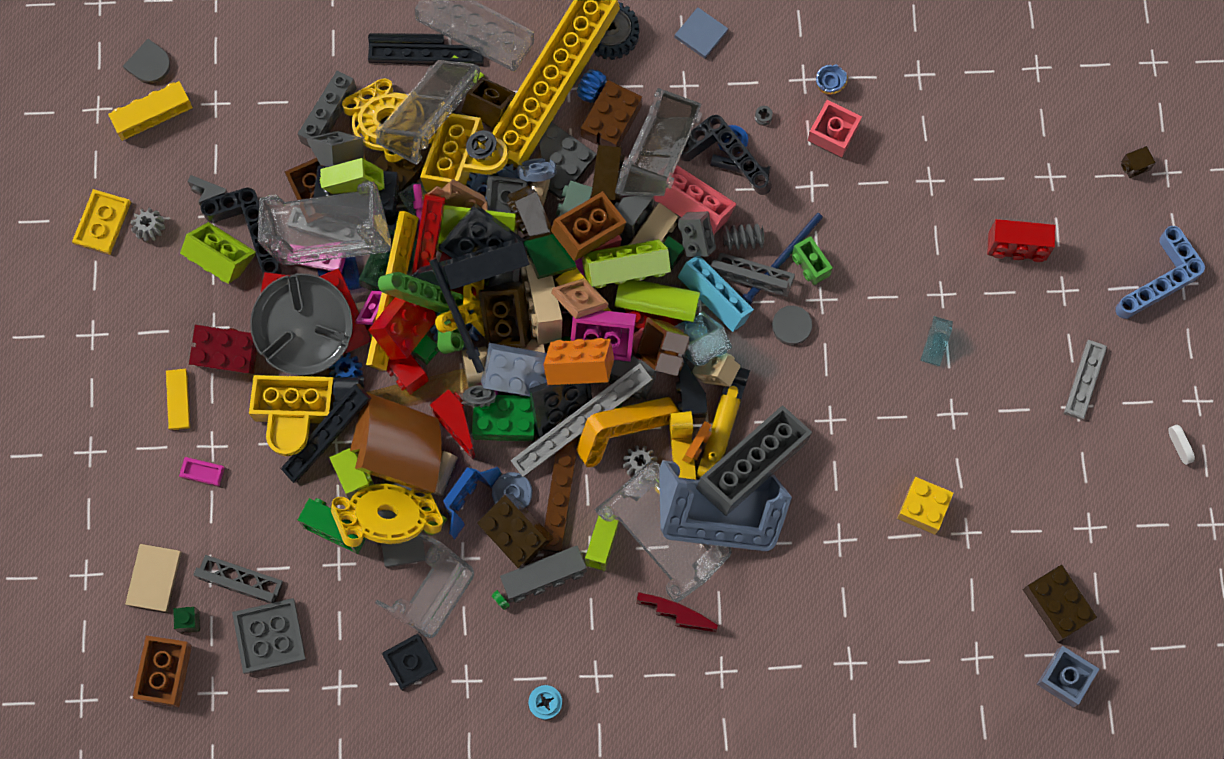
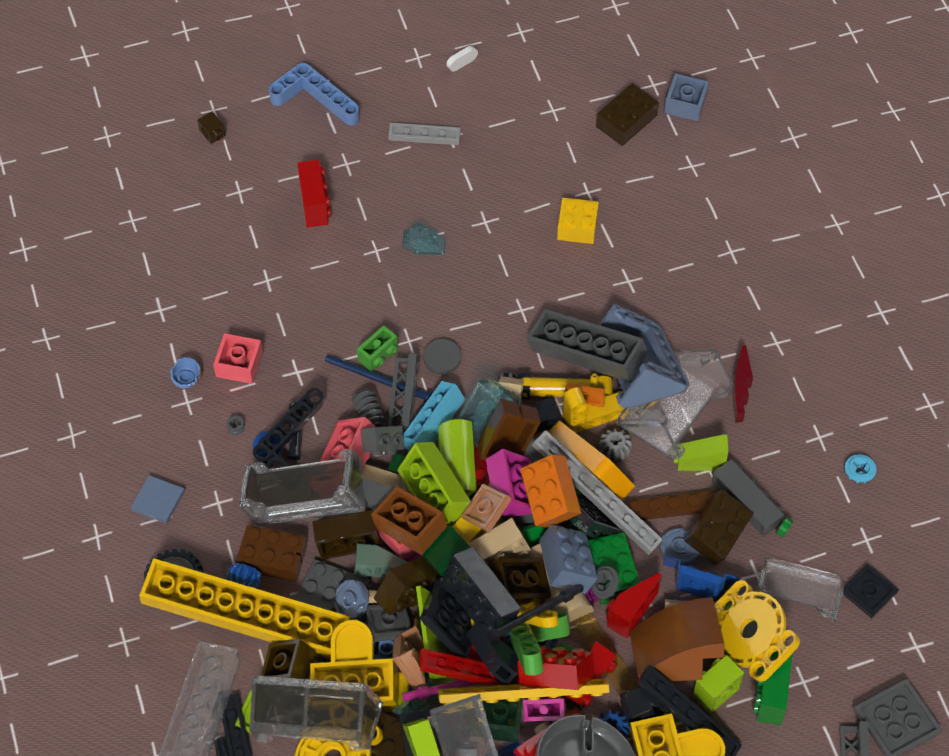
camera: 105 degrees left, 15 degrees down
black gear [466,130,498,160] -> none

